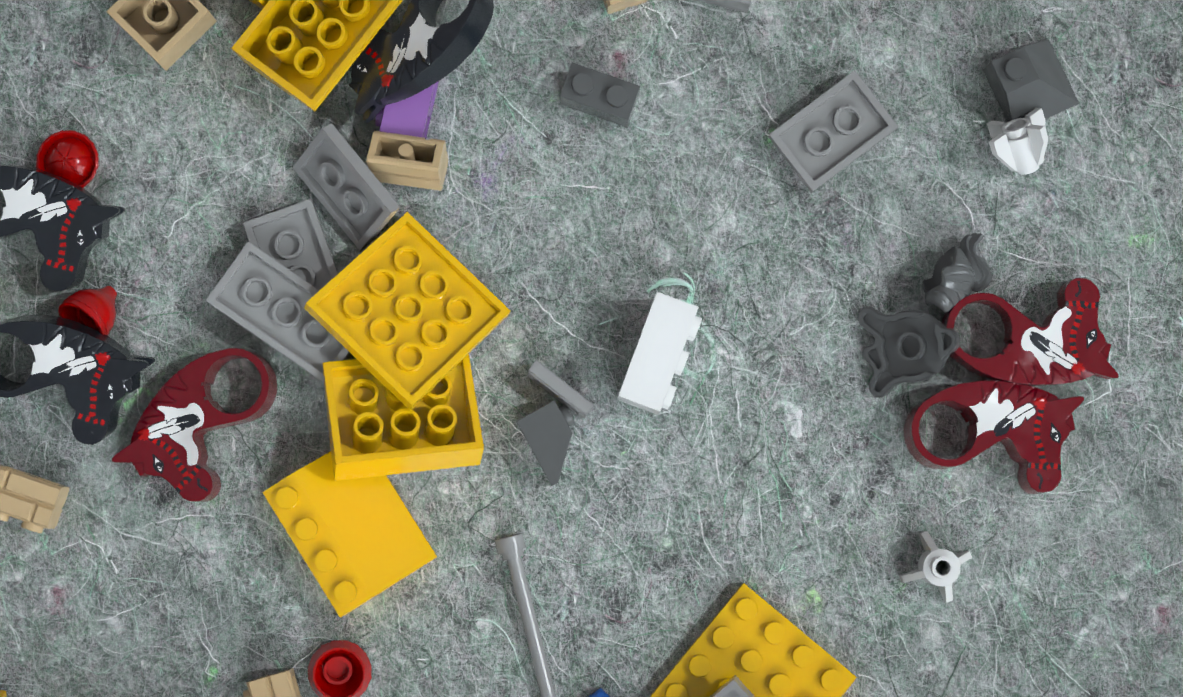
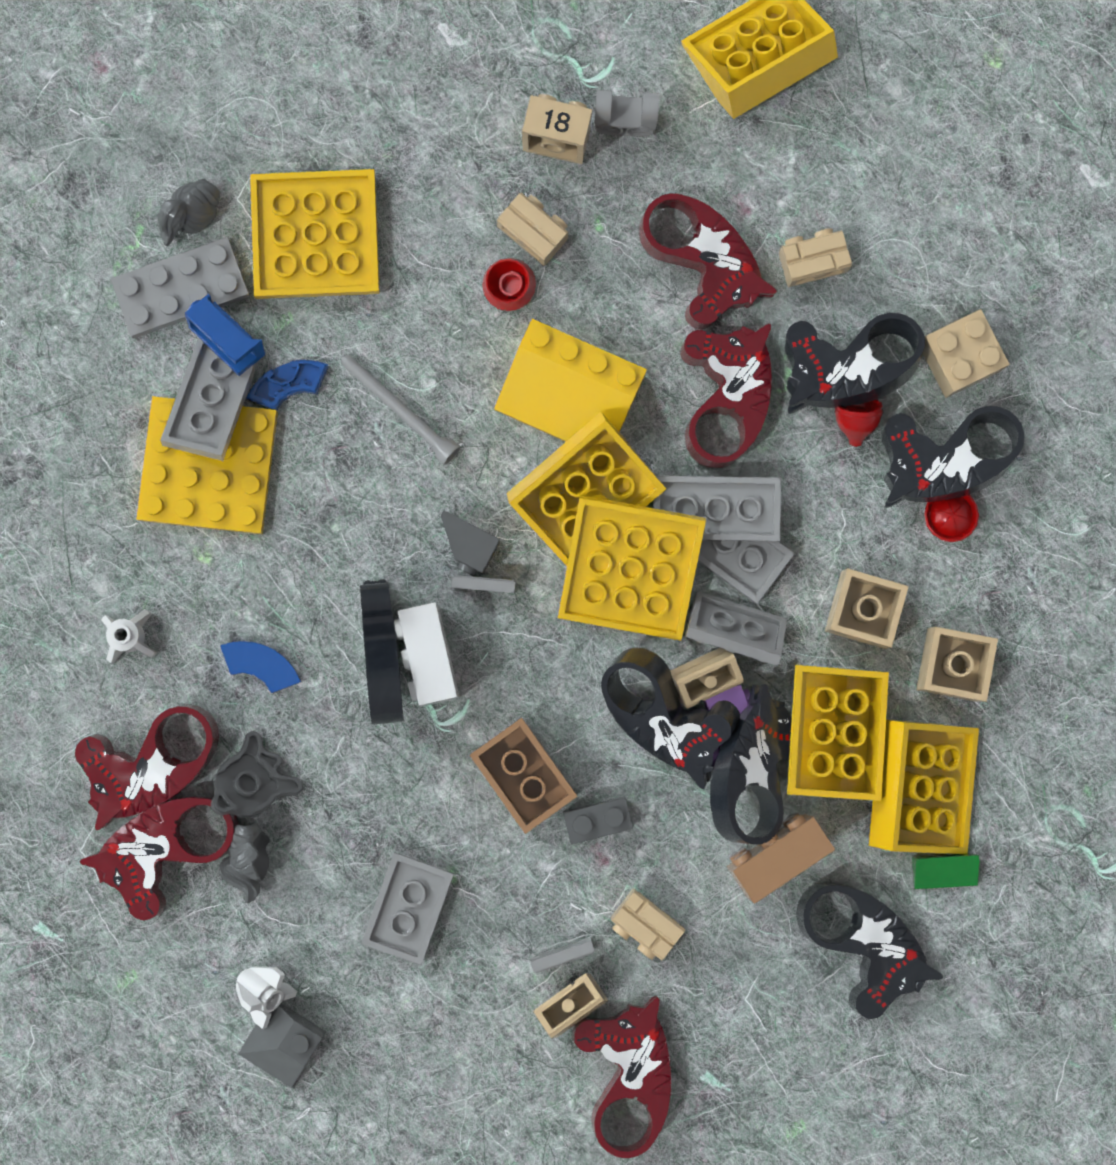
camera: 140 degrees right, 0 degrees up
none -> blue tile [220,641,302,693]
none -> black animal [360,579,404,725]
none -> medium nougat brick [469,718,578,834]
none -> black animal [601,648,740,789]
none -> dark red animal [639,193,777,329]
none -> tan brick [825,568,909,649]

